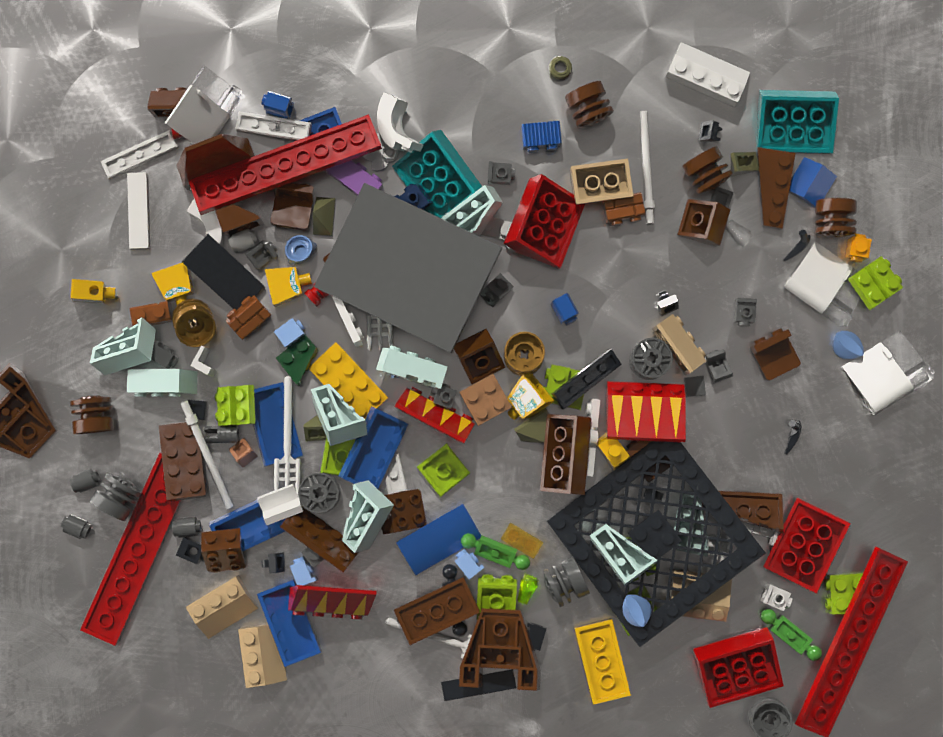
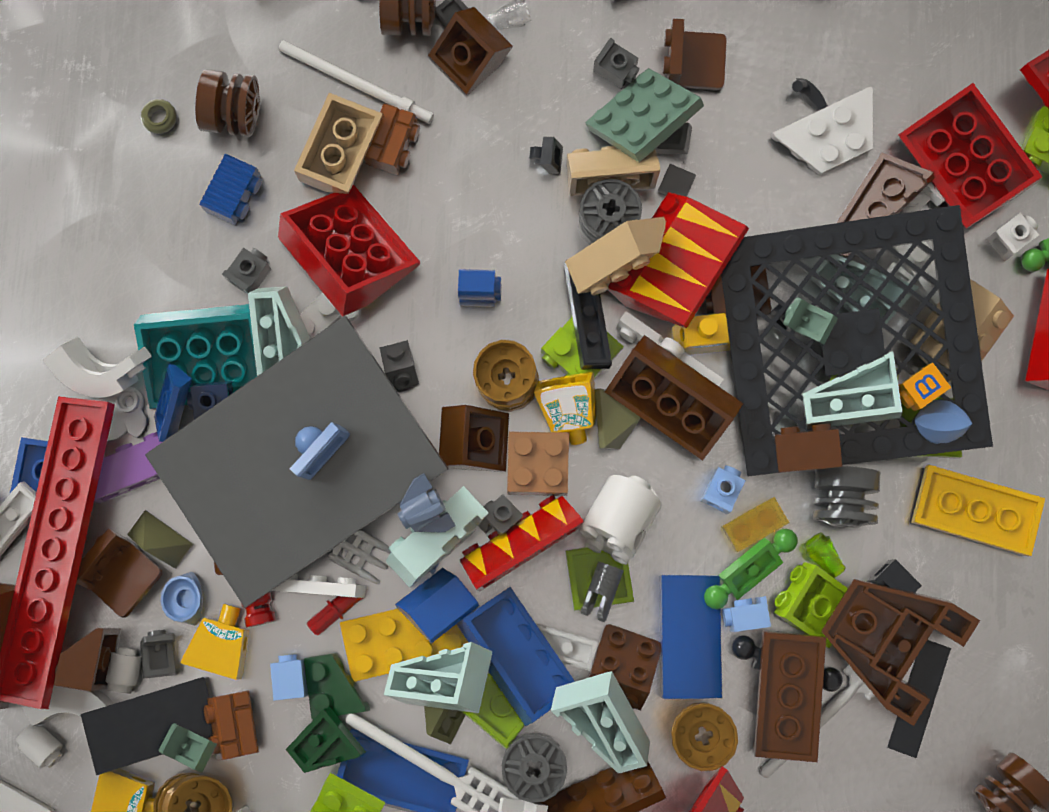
camera: 60 degrees left, 5 degrees down
none -> white brick [15,724,63,769]
none -> blue slope [154,363,192,442]
none -> sand green bracket [159,723,217,773]
none -> dark green wing [286,707,366,773]
none -> medium blue tile [290,422,350,480]
none -> red axle [306,596,363,636]
none -> blue slope [395,568,479,644]
none -> sand blue brick [397,473,455,532]
none -> tan slope [565,217,666,295]
none -> white cylinder [580,475,662,565]
none -> dark grey hinge [581,561,624,622]
none -> sand green plate [585,68,704,162]
none -> pearl gold wheel [671,703,738,771]
none -> light blue brick [700,465,746,514]
none -> white wing [771,86,873,175]
none -> reddish brown slope [775,423,842,473]
none -> sand green bracket [783,297,838,345]
none -> light orange brick [898,362,951,411]

